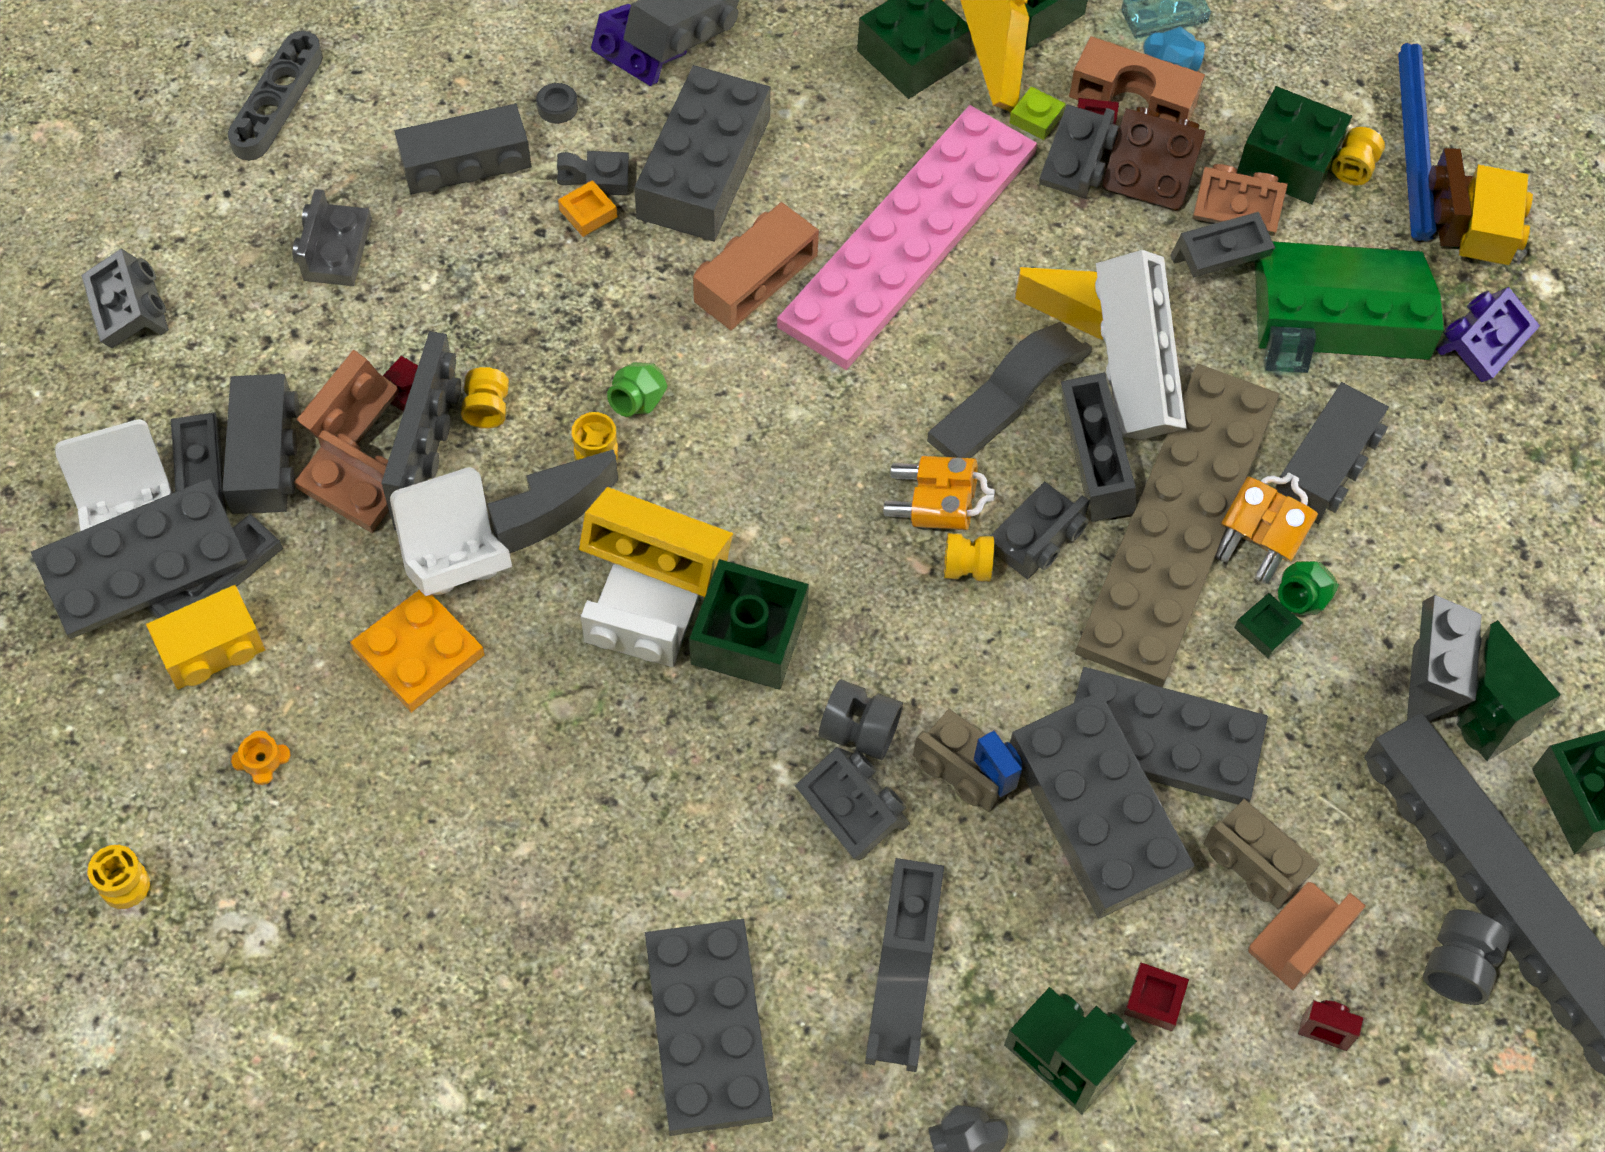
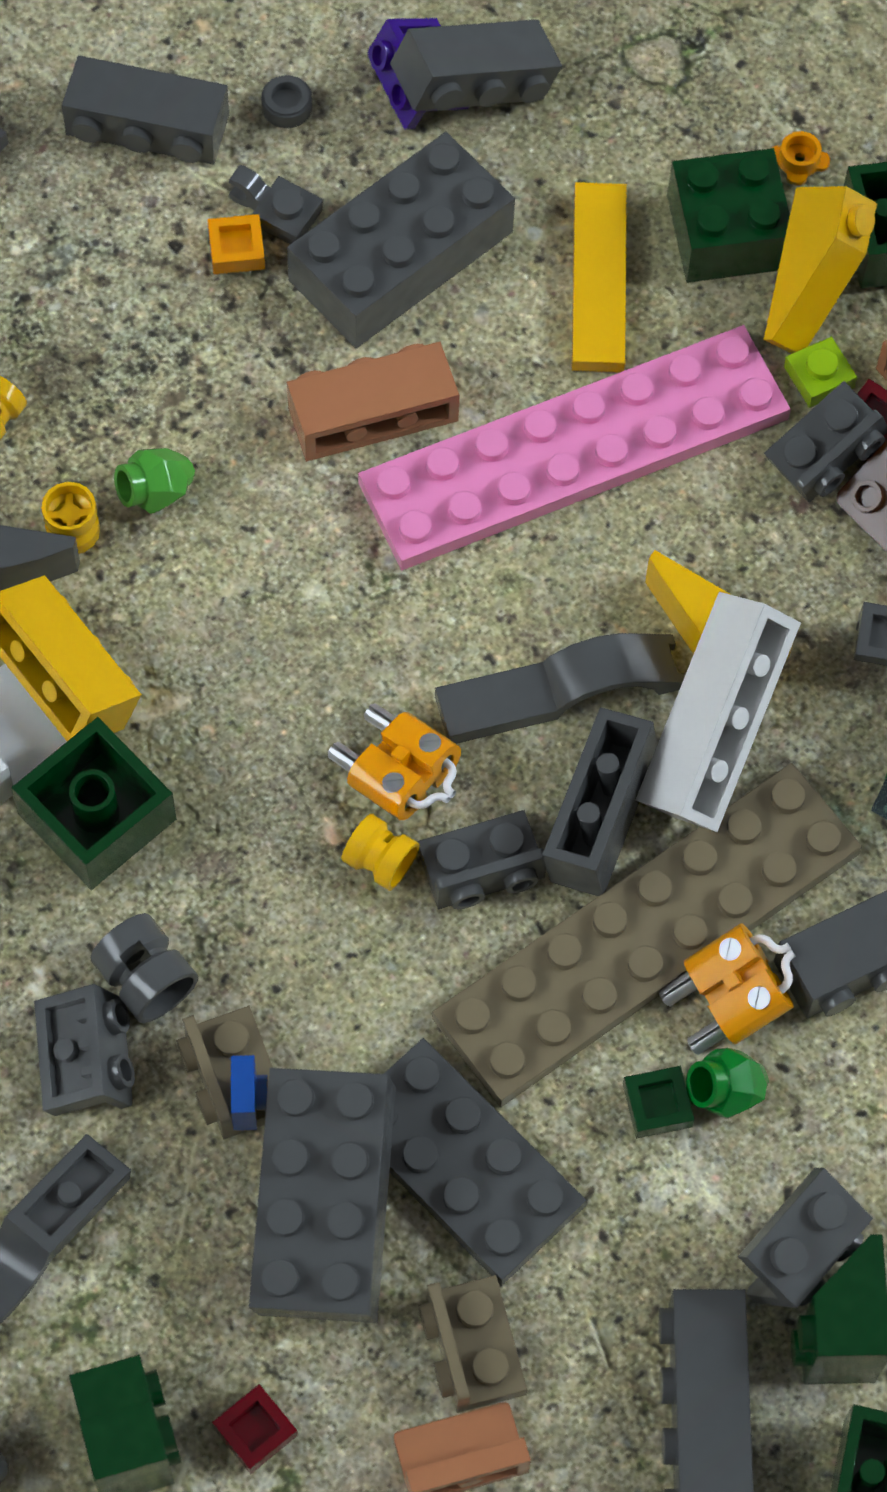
camera: 30 degrees right, 5 degrees up
none -> yellow tile [571,182,627,372]

